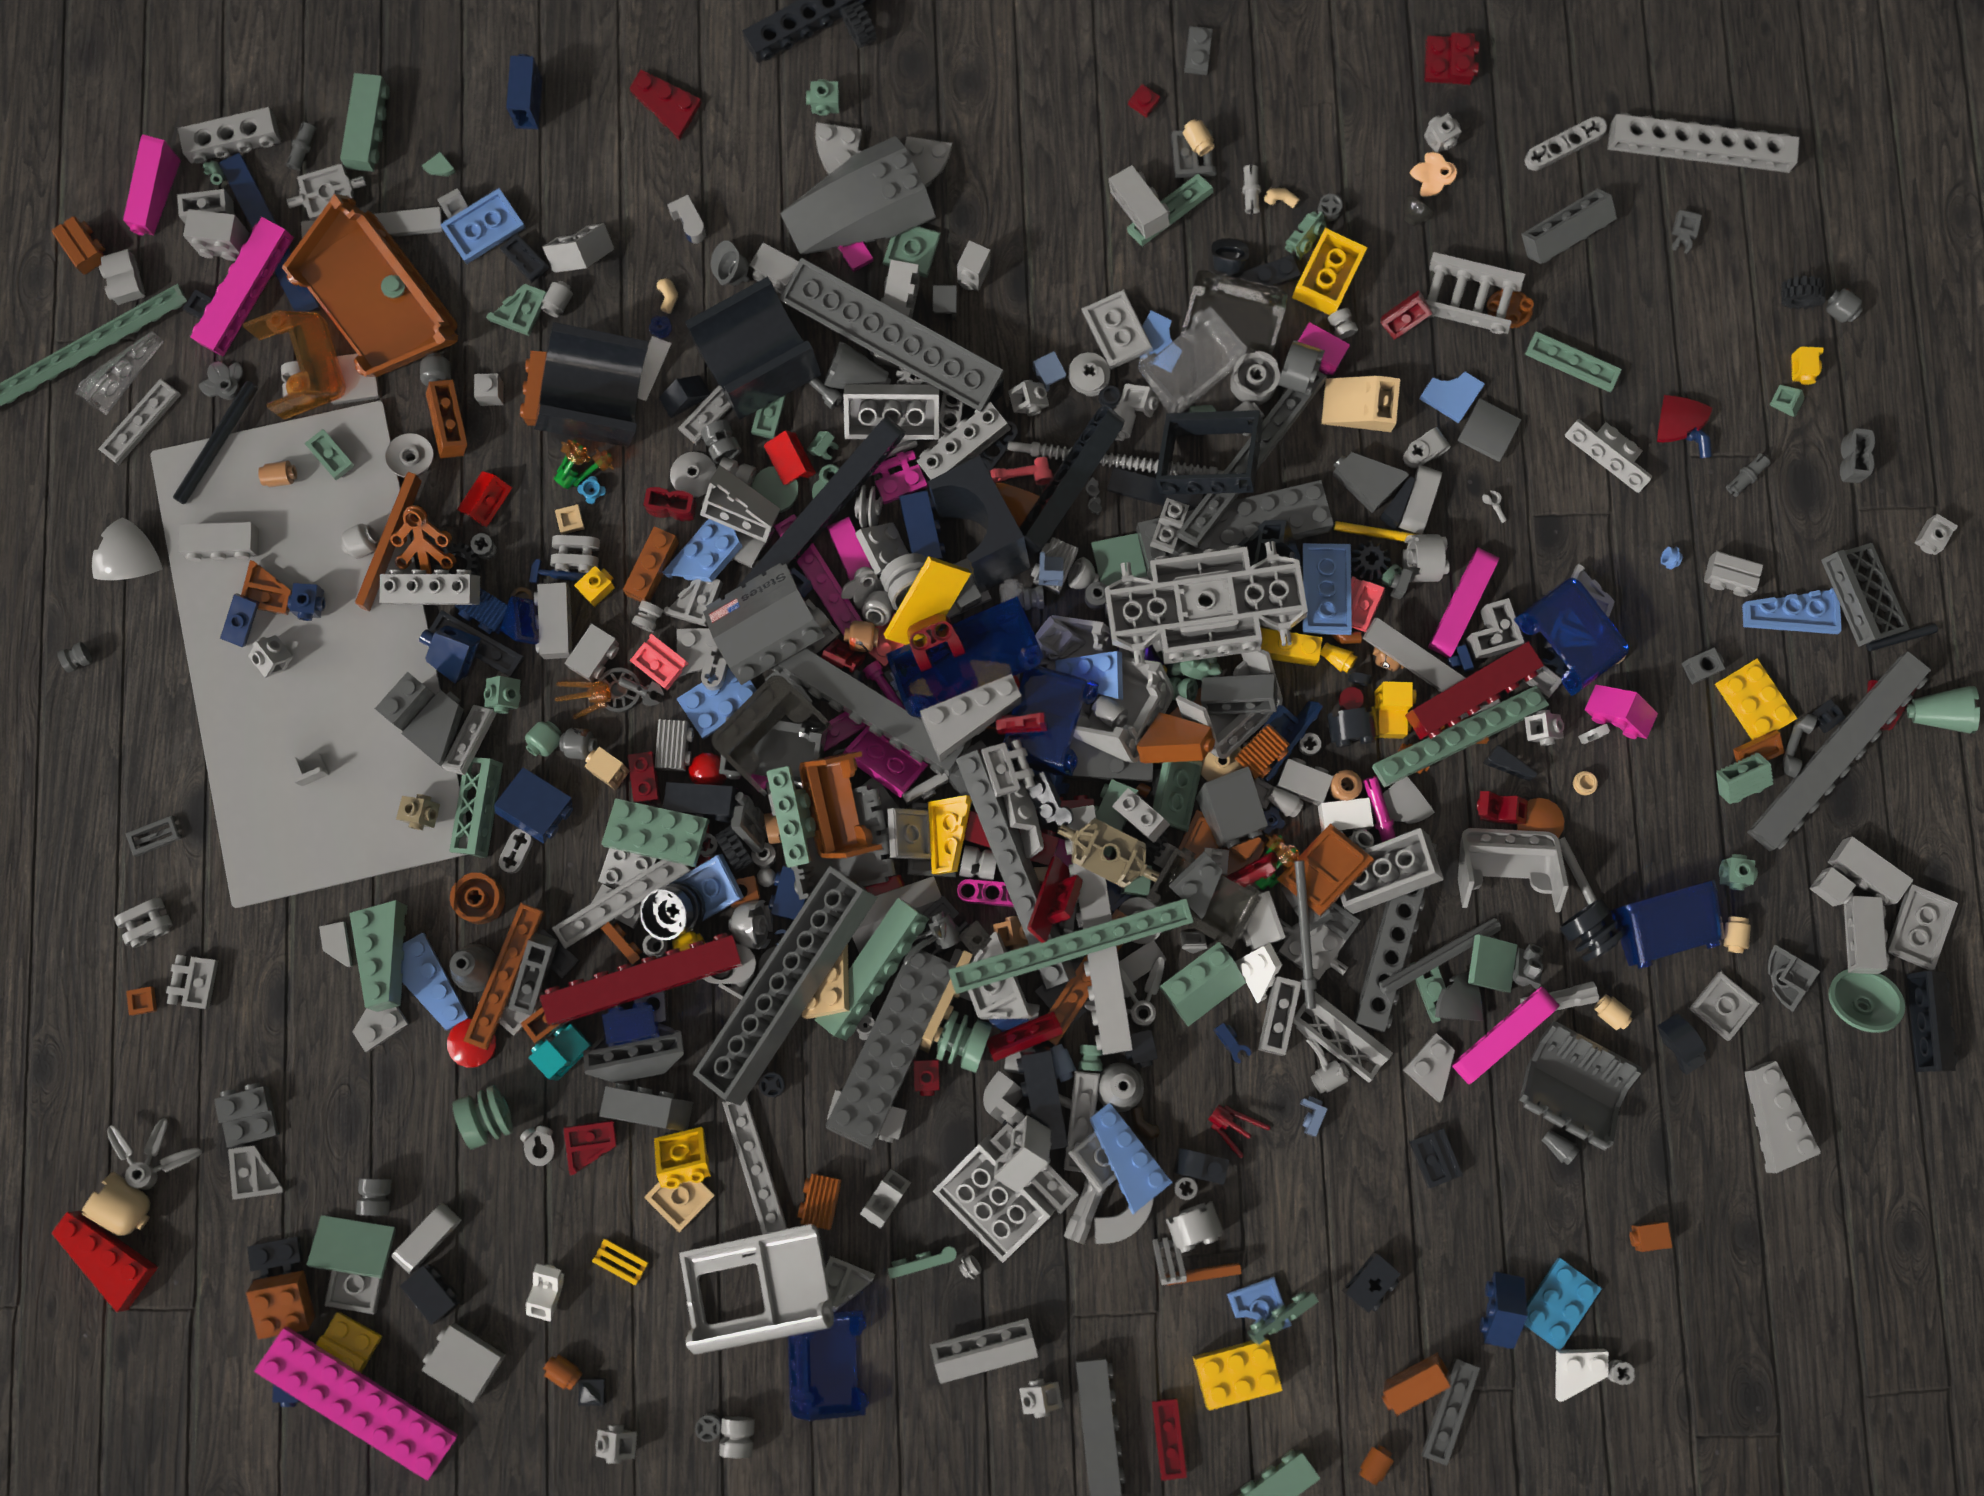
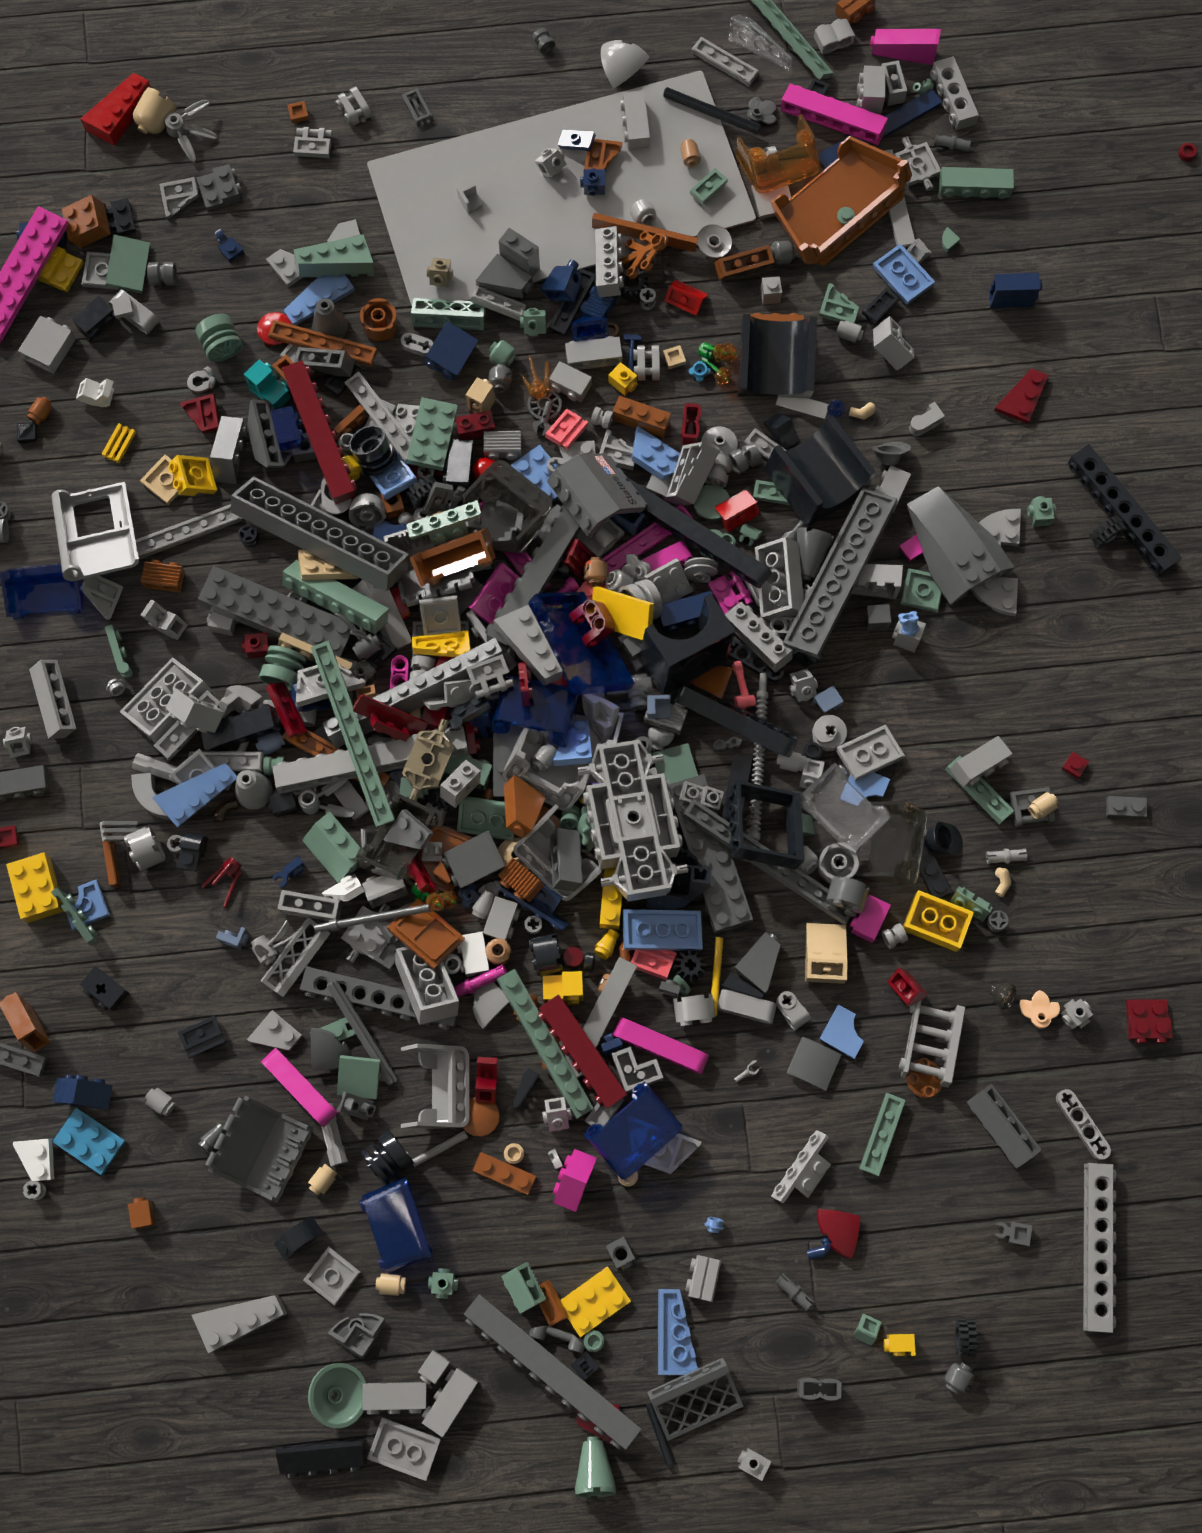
camera: 90 degrees right, 5 degrees down
none -> light grey tile [112,296,134,319]
none -> light grey brick [145,1088,176,1116]
none -> dark blue plate [214,229,244,262]
none -> dark orange plate [473,1152,536,1195]
none -> sand green plate [584,1331,604,1352]
none -> medium blue brick [898,611,920,636]

